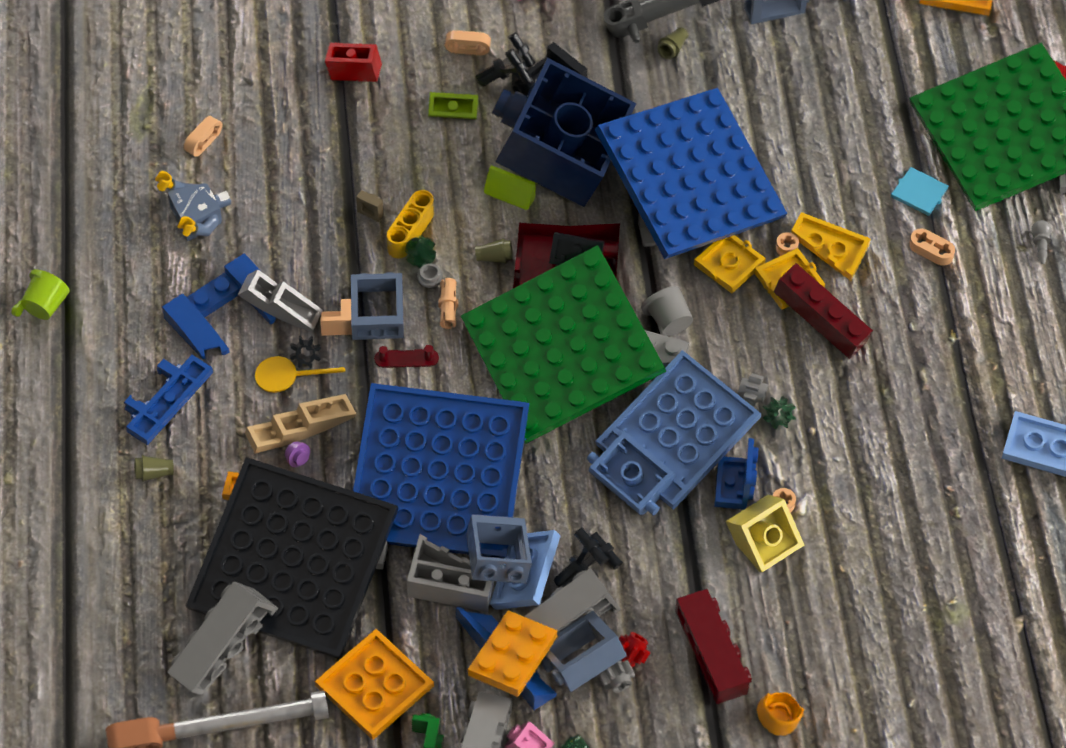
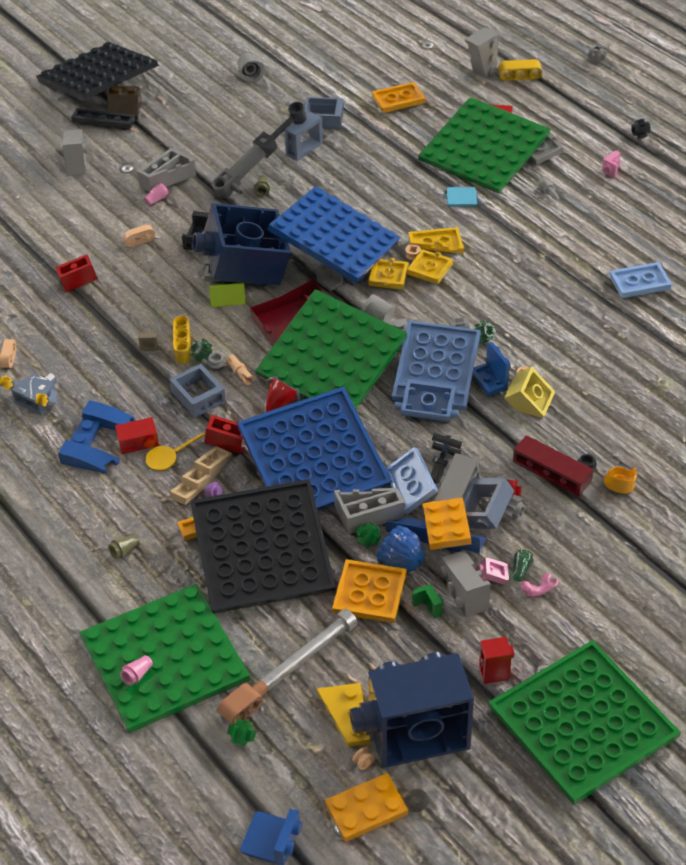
camera: 30 degrees left, 10 degrees down
blue hinge [124,355,213,446] -> none
light grey wedge [168,581,278,695] -> none
light grey slope [238,270,323,331] -> none
black gear [290,336,321,368] -> none
light nougat panel [320,299,352,336] -> none
dark red piece [374,345,439,368] -> none
lime slope [428,92,479,119] -> none
sand blue window [466,514,532,583] -> none
olive cone [475,238,513,263] -> none
black axle [476,32,535,87] -> none
black bracket [549,232,605,267] -> none
dark red brick [774,263,873,359] -> none
light nougat beam [909,229,955,266] -> none
none -> green plate [79,583,250,733]
none -> red brick [115,417,159,454]
none -> bright pink cone [120,655,153,686]
none -> red brick [204,415,245,454]
none -> red hat [266,376,300,412]
none -> green gear [355,522,381,547]
none -> blue hair [377,525,425,572]
none -> black plate [577,454,597,471]

